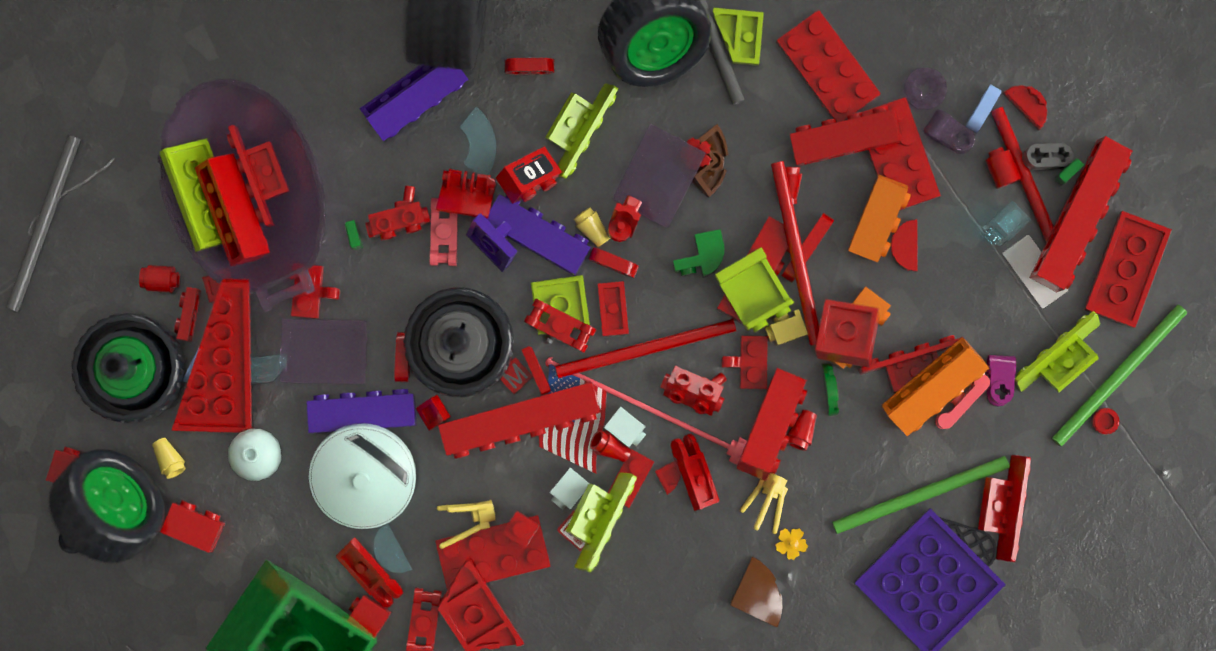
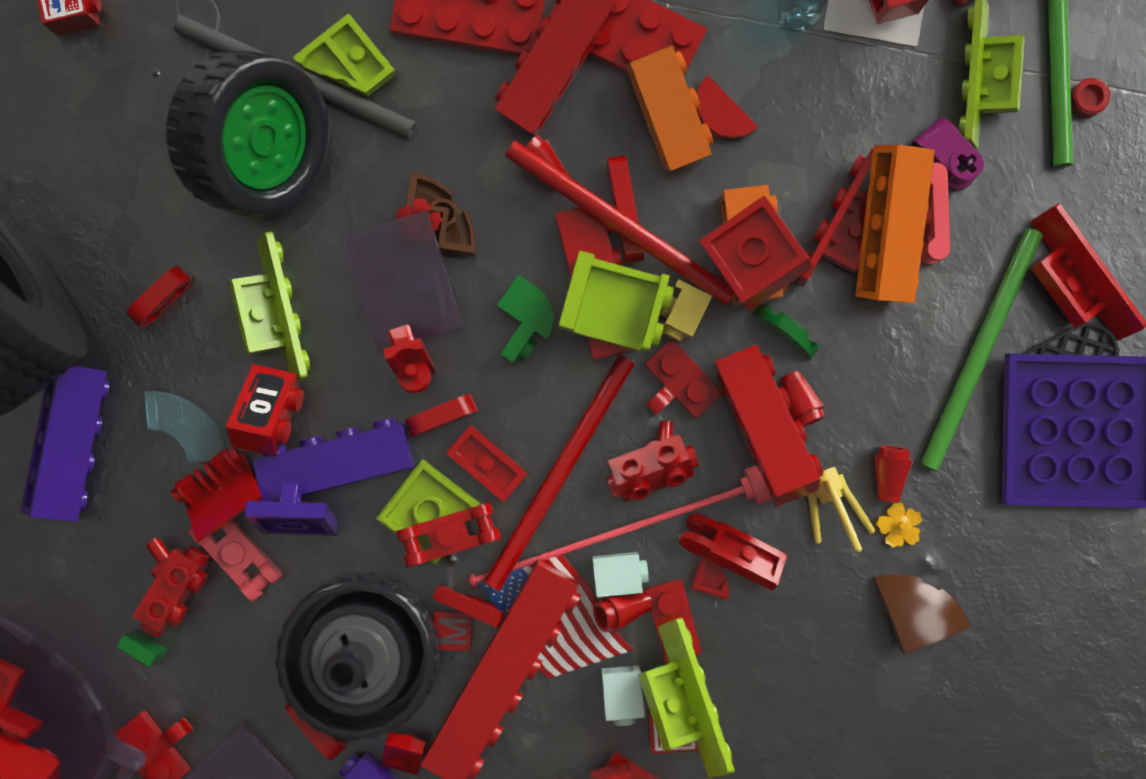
camera: 50 degrees left, 0 degrees up
light yellow cone [573,207,610,247] -> none
none -> red cone [874,445,913,502]

